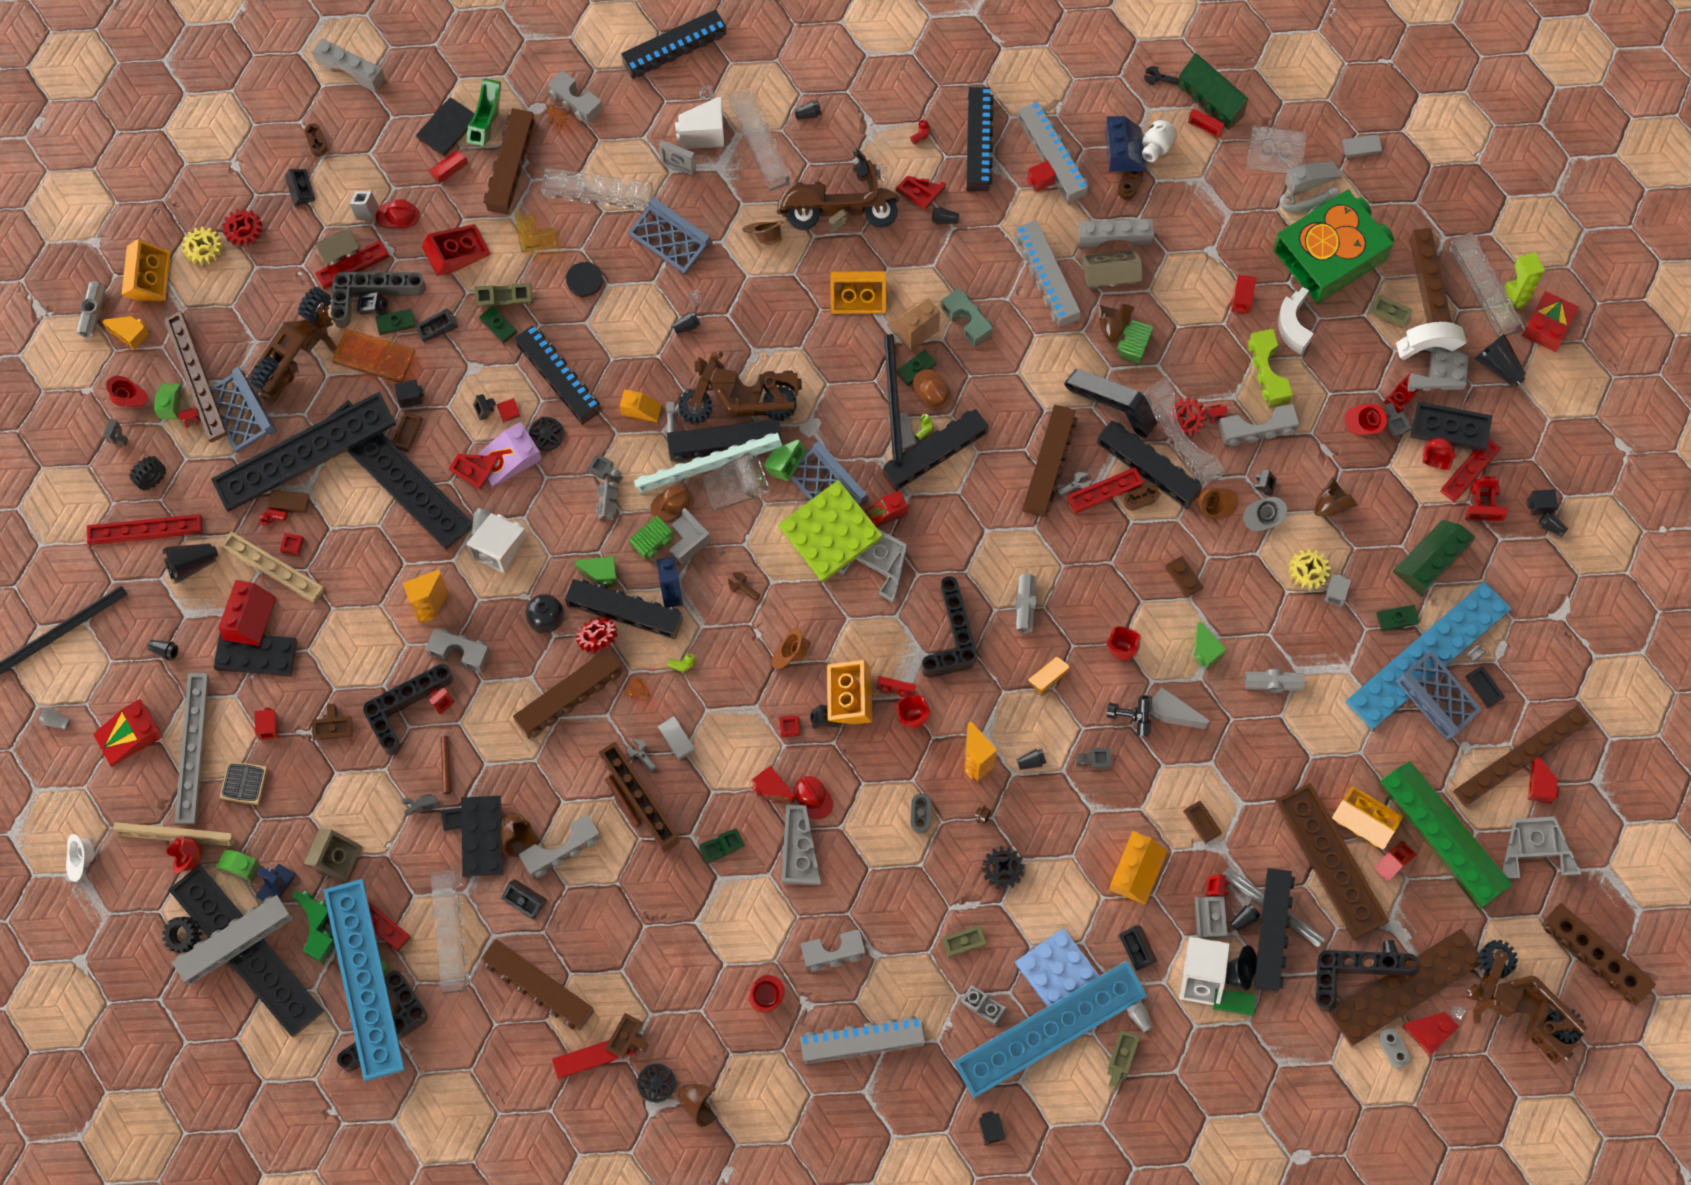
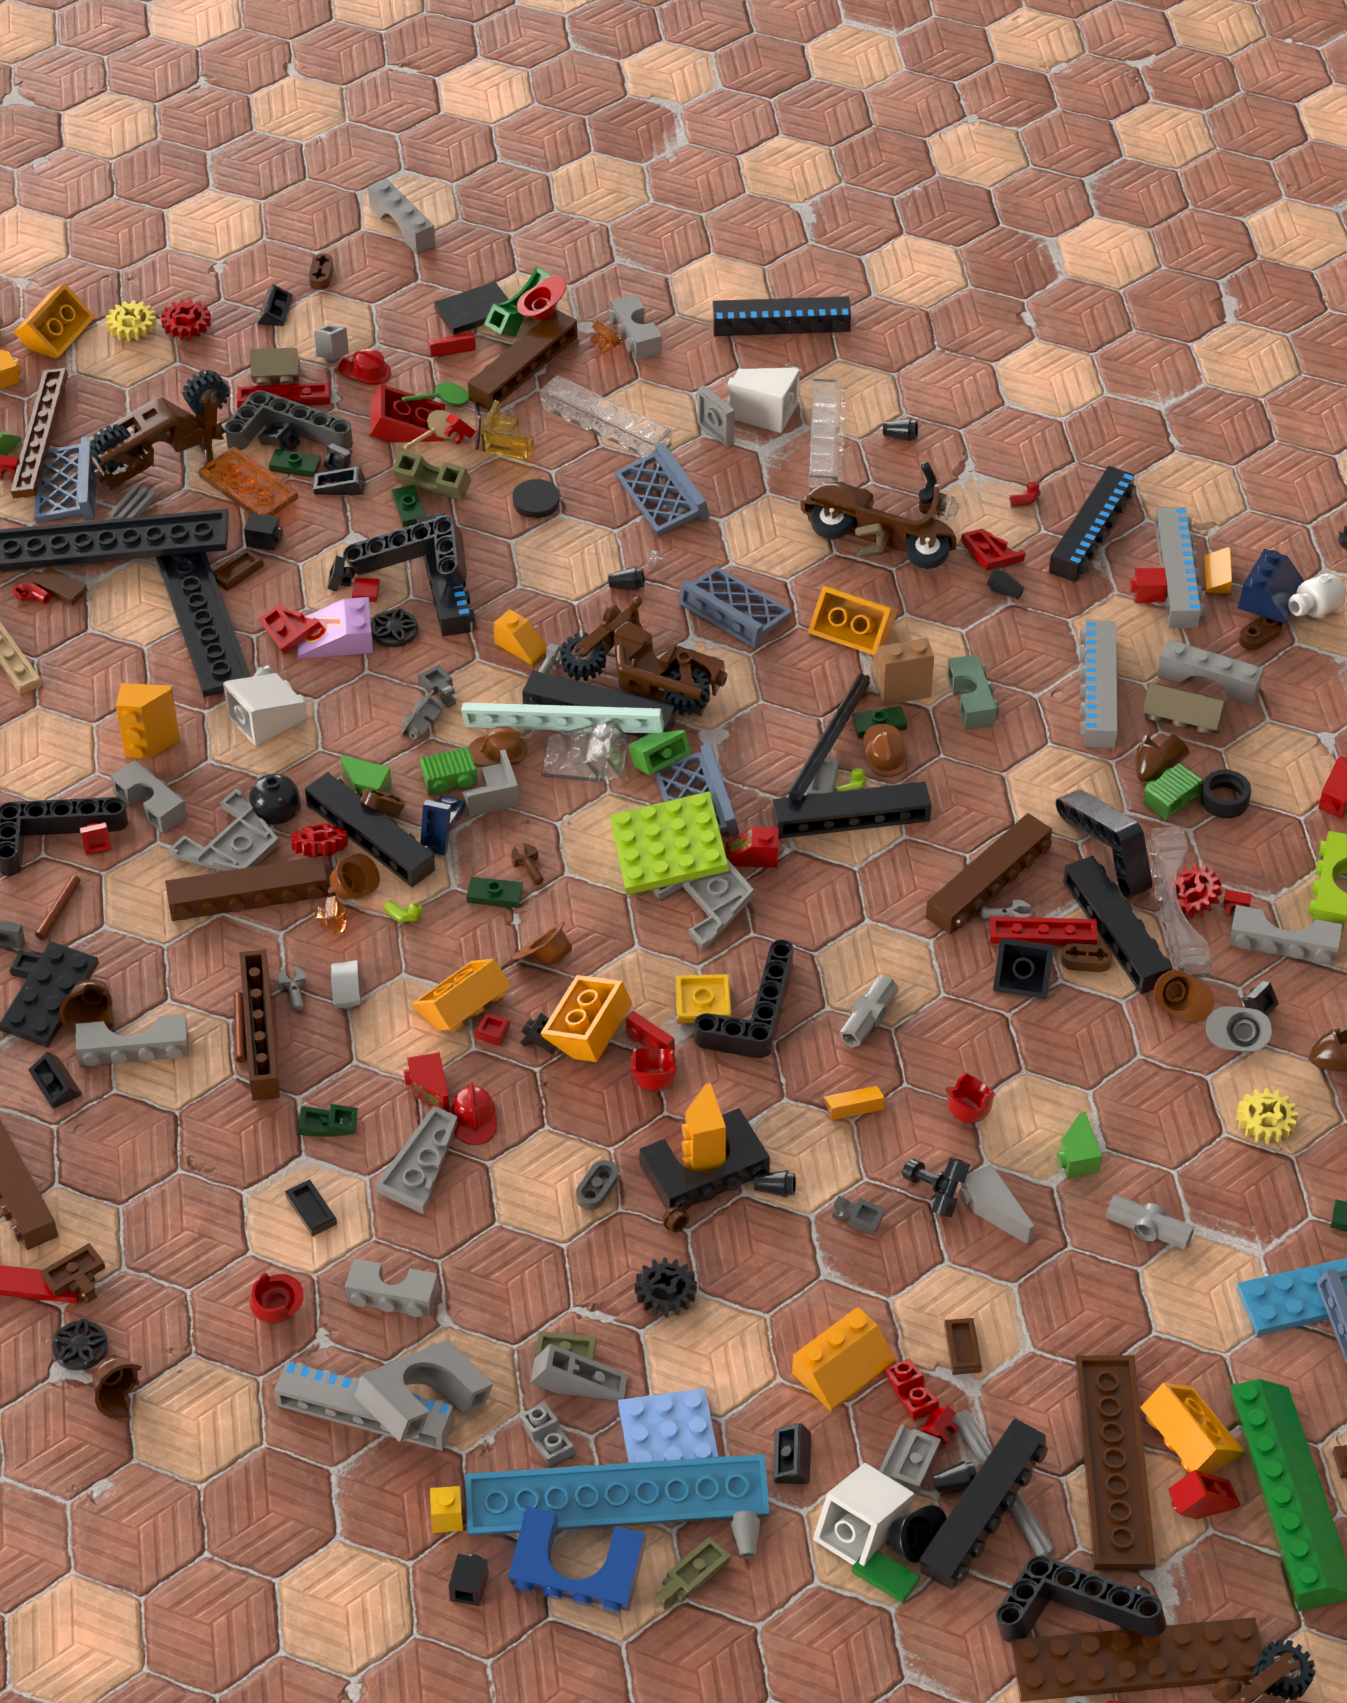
camera: 25 degrees right, 20 degrees down
red tile [280,533,304,556] -> none
reddish brown piece [742,221,784,245] -> none
reddish brown plate [1166,556,1203,598] -> none
light grey brick [1323,574,1351,607] -> none
none -> light grey tile [109,484,156,519]
none -> light grey wing [168,788,279,871]
none -> black tile [285,1179,337,1236]
none -> black tile [324,443,353,471]
none -> dark orange piece [327,853,380,900]
none -> black beam [343,516,467,587]
none -> light grey arch [354,1340,493,1442]
none -> reddish brown beam [361,787,406,816]
none -> bright green piece [402,382,469,405]
none -> tan piece [404,410,456,449]
none -> light orange slope [411,959,511,1032]
none -> yellow brick [430,1486,463,1533]
none -> red tile [444,413,476,444]
none -> dark green plate [466,877,523,908]
none -> black piece [474,402,481,450]
none -> blue arch [508,1506,647,1613]
none -> piece [517,275,566,321]
none -> light grey slope [530,1343,628,1401]
none -> black arch [639,1108,770,1210]
none -> yellow plate [675,974,731,1024]
none -> sand blue fence [678,566,793,649]
none -> red slope [884,1358,939,1421]
none -> black slope [993,937,1054,999]
none -> black tyre [1200,770,1251,818]
none -> light orange slope [1204,547,1232,594]

